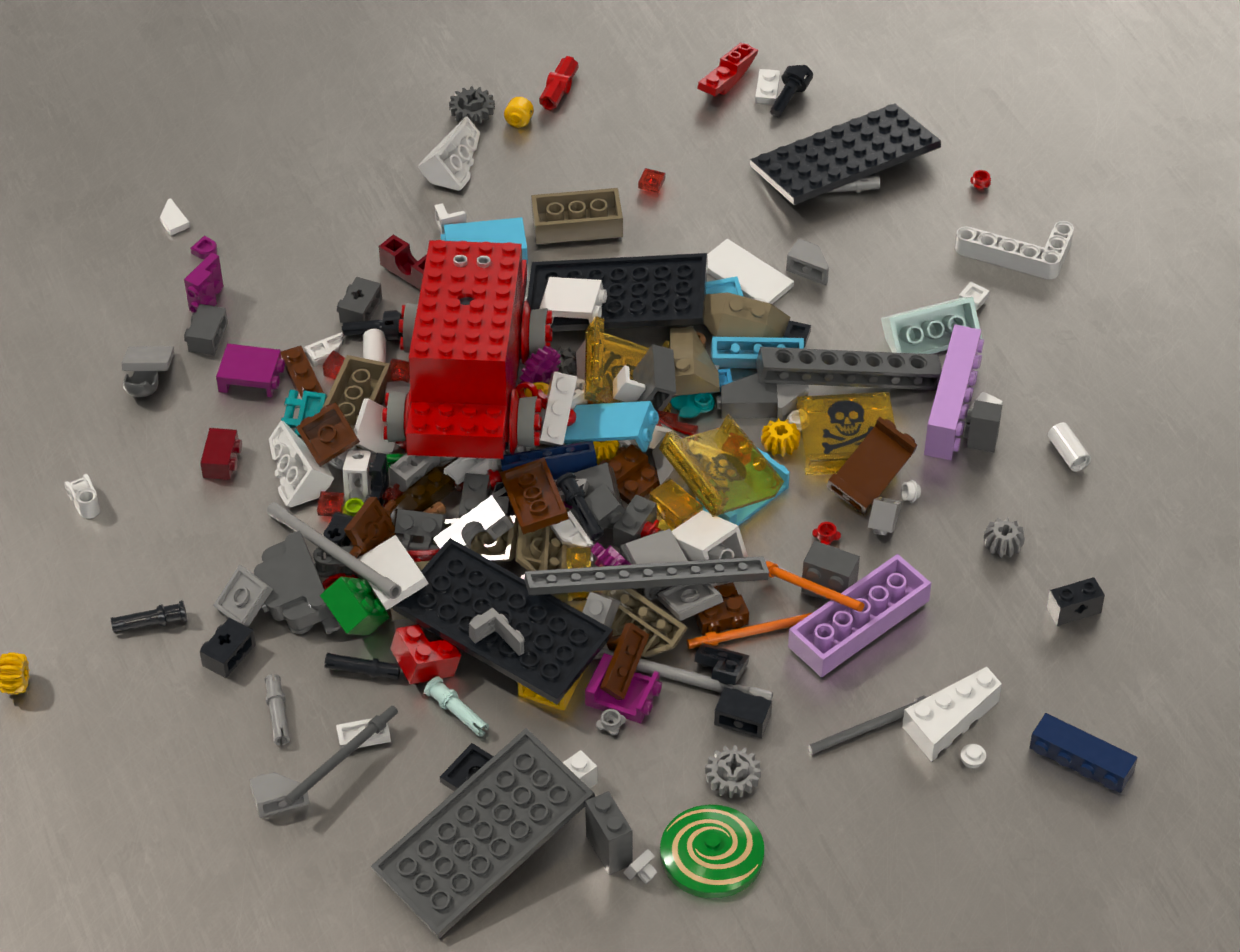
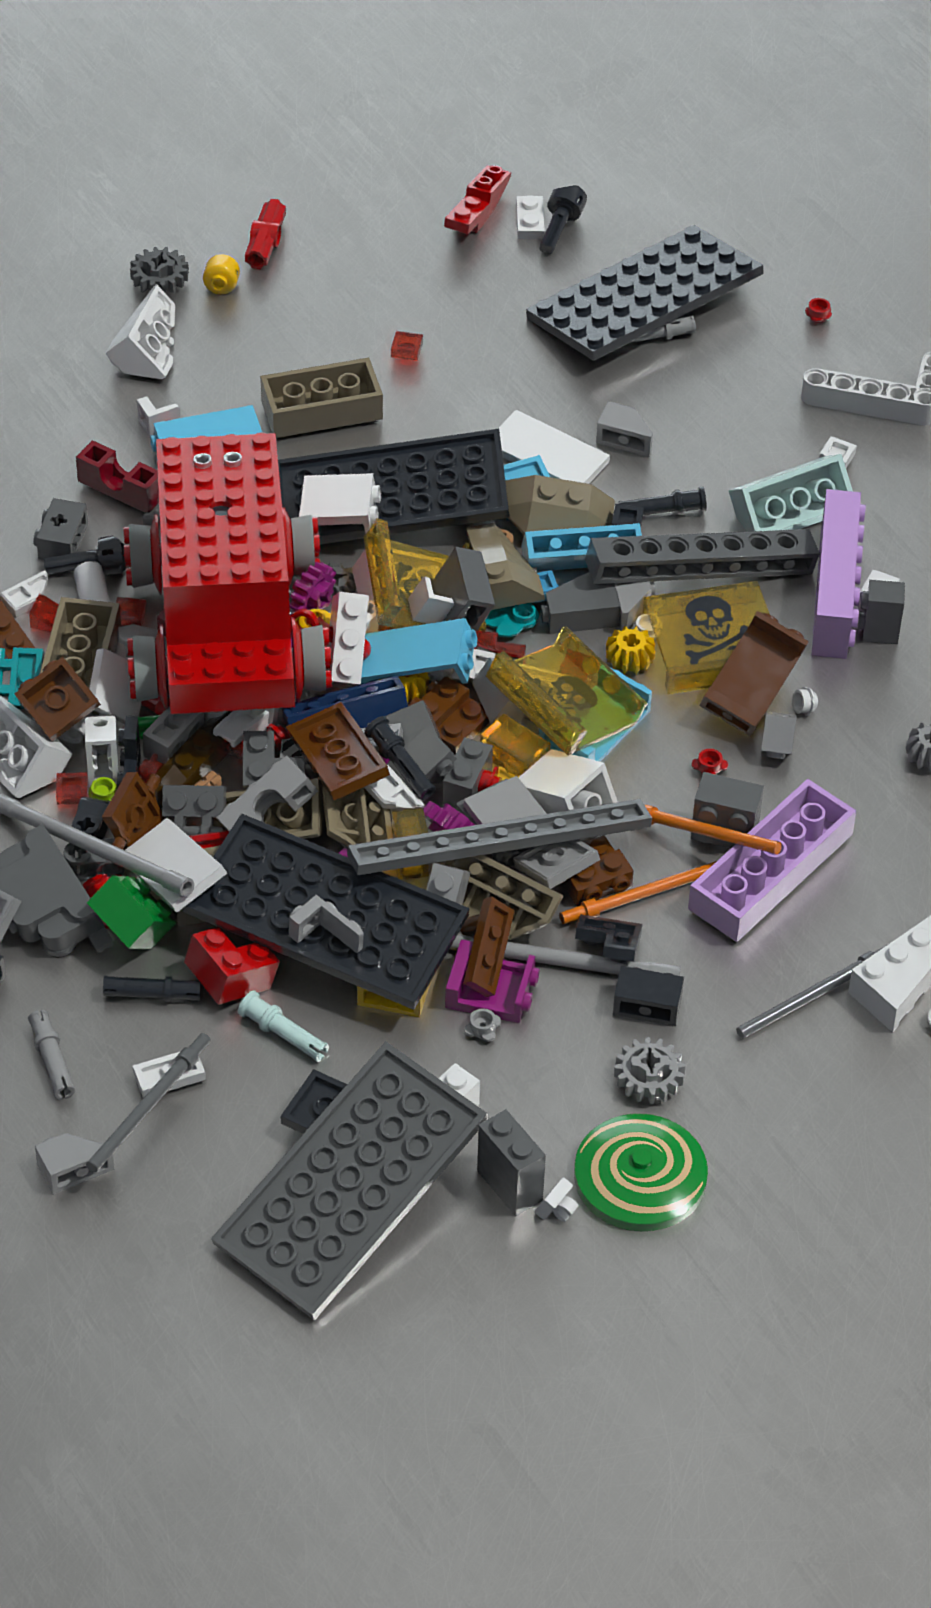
camera: 10 degrees left, 0 degrees up
none -> black pin [618,486,707,515]

